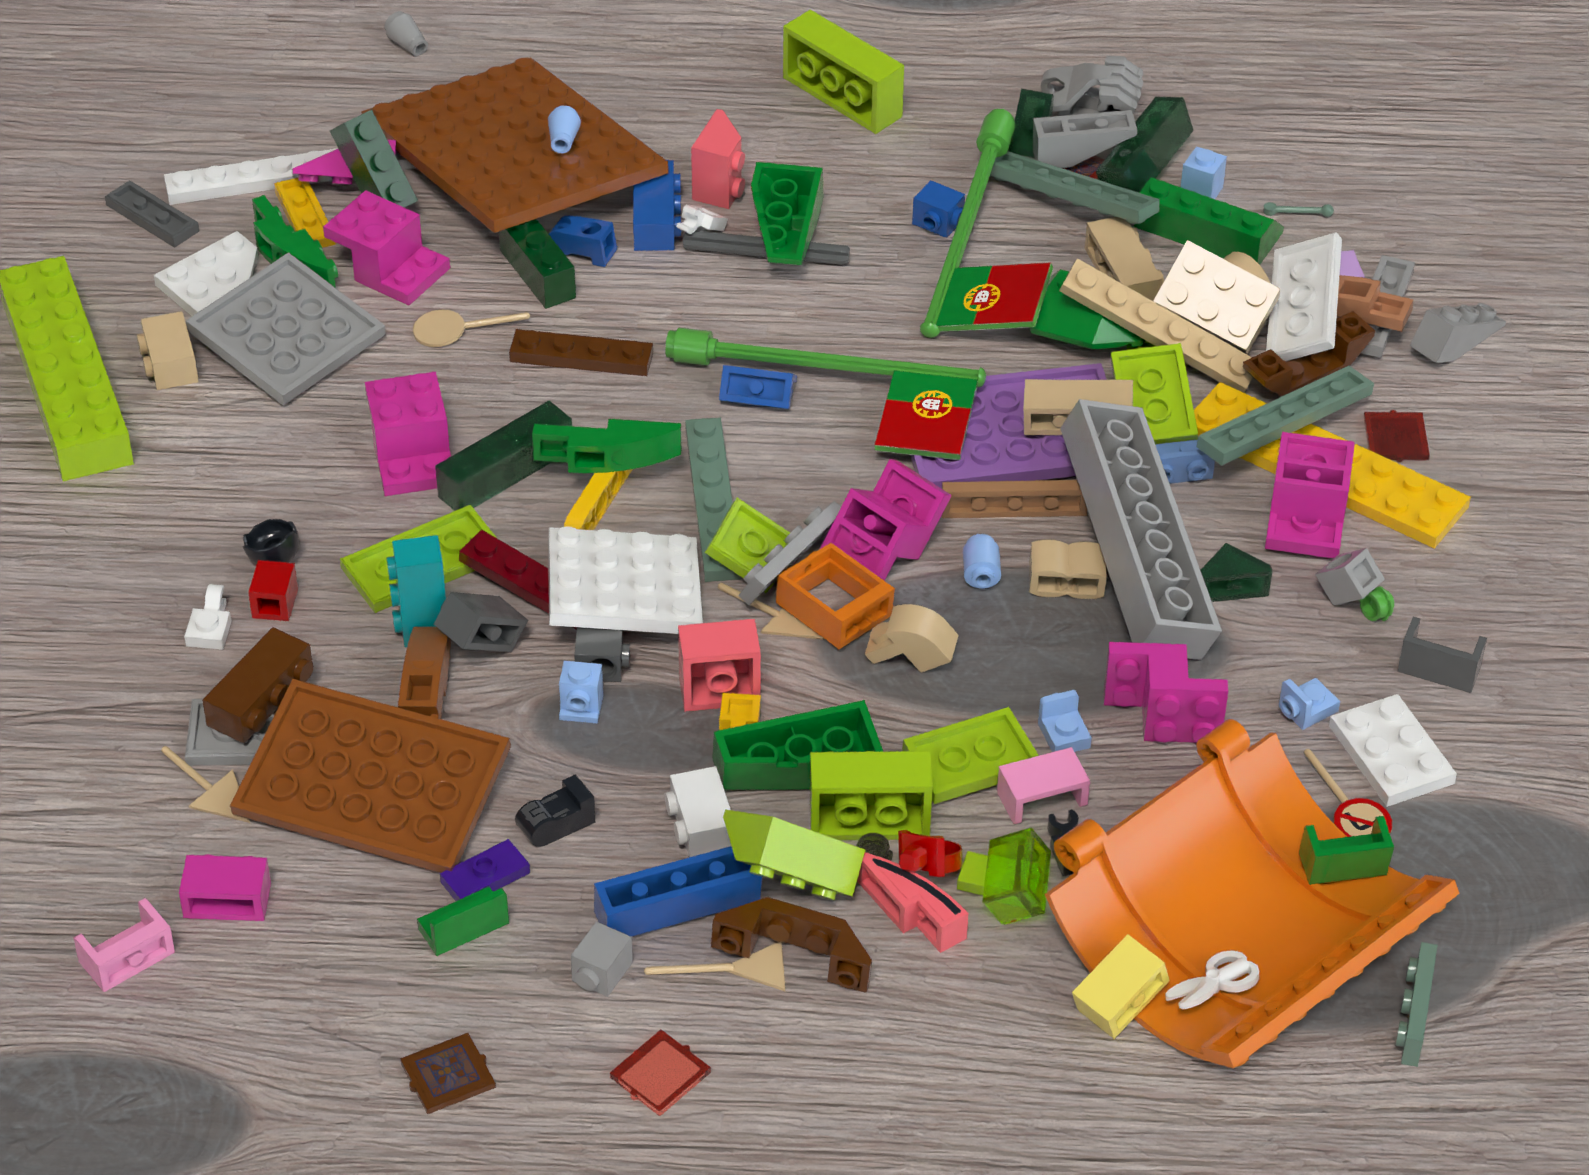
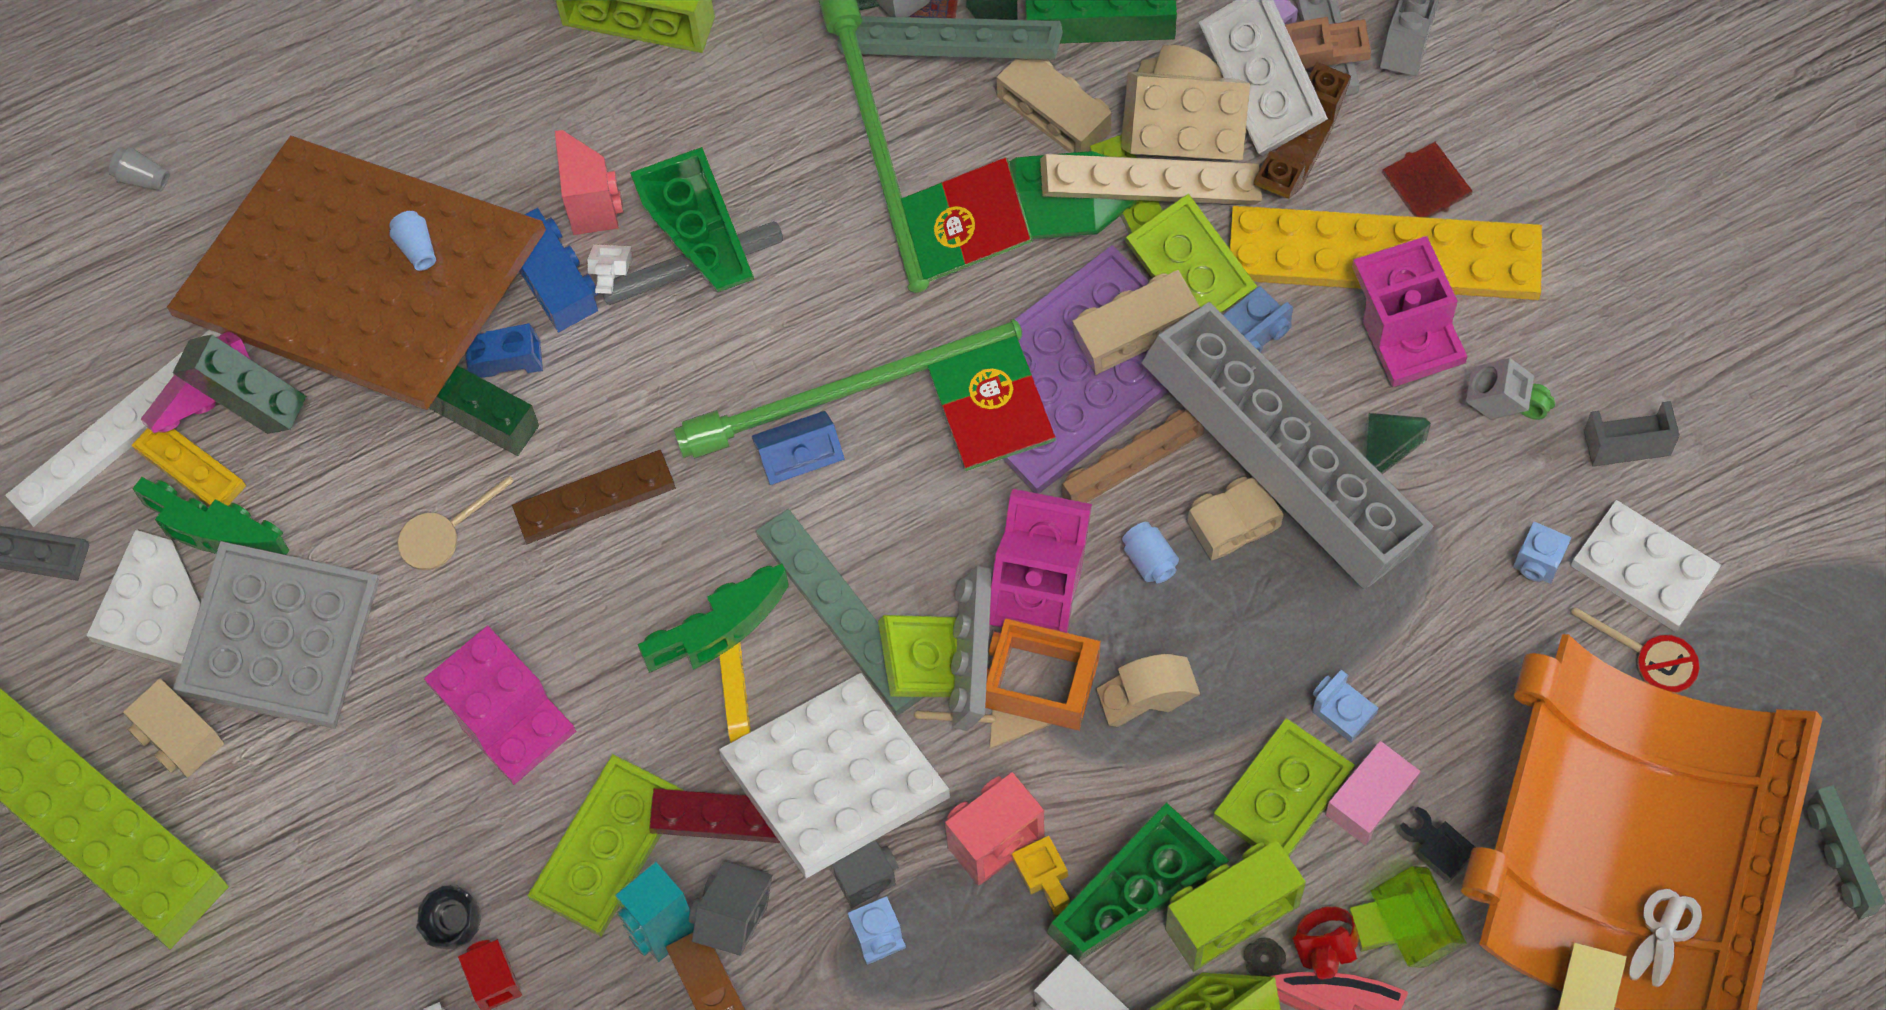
camera: 25 degrees left, 20 degrees up
dark pink bracket [323,190,450,306] -> none
clear green brick [435,400,572,511] -> none
blue brick [912,180,965,238] -> none
dark pink bracket [1103,642,1229,743] -> none
sand green plate [1196,366,1374,466] -> none
green panel [1299,816,1394,885] -> none

